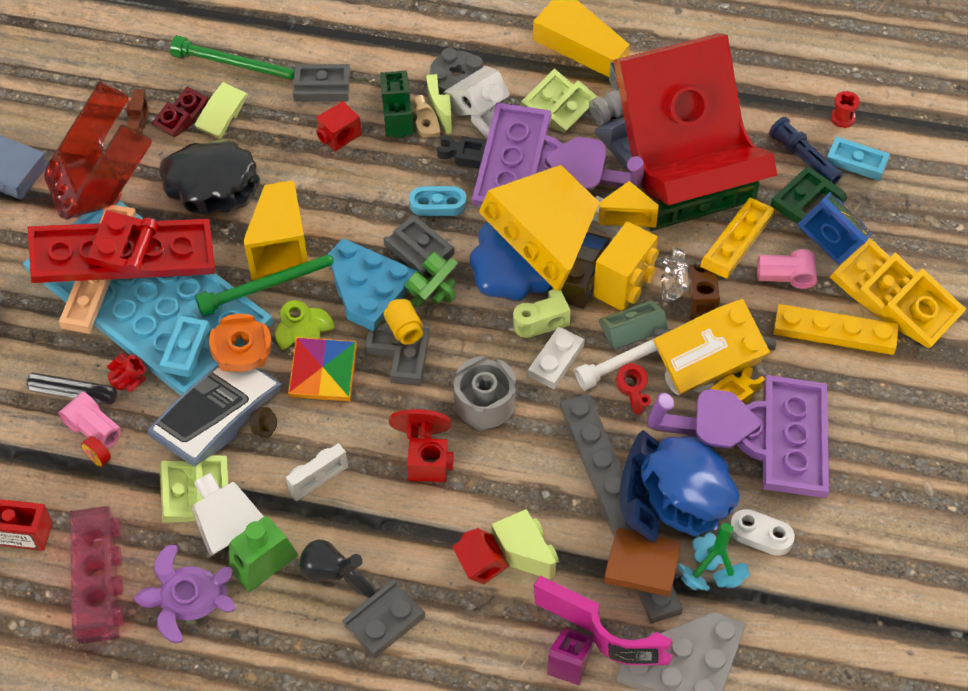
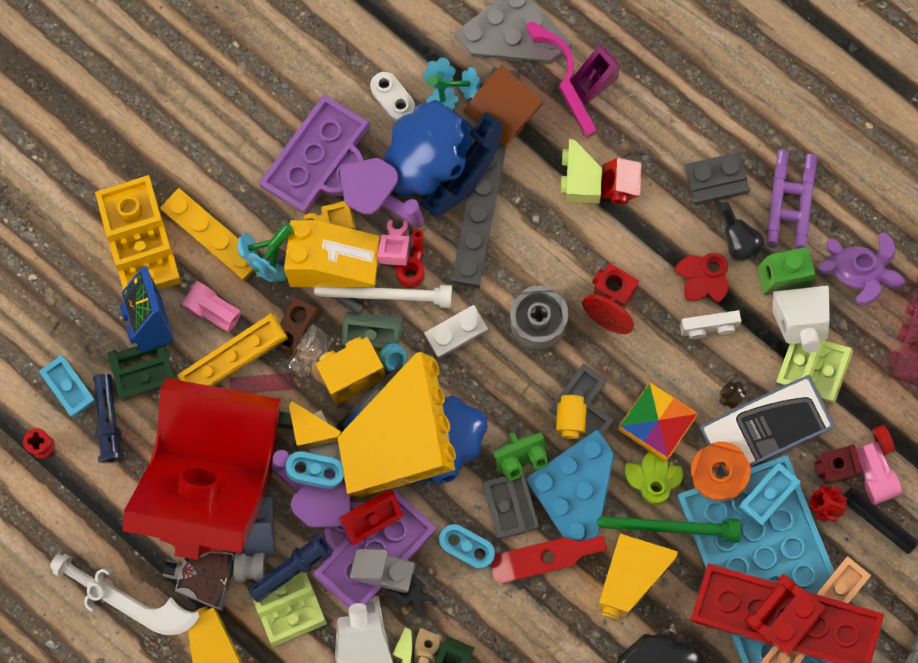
camera: 145 degrees left, 20 degrees up
yellowish green leg [513,289,570,338] -> none
none -> white sword [50,553,200,635]
none -> clear pink piece [230,373,291,393]
none -> plant [238,222,294,282]
none -> dark blue pin [248,534,332,603]
none -> medium azure plate [286,451,344,489]
none -> red plate [339,489,404,546]
none -> light grey slope [349,549,415,594]
none -> bright pink plate [377,220,410,266]
none -> medium azure plate [378,343,406,372]
none -> red piece [491,536,607,584]
none -> red plate [674,253,729,303]
none -> medium lavender piece [767,150,818,249]
none -> dark red brick [814,444,863,485]

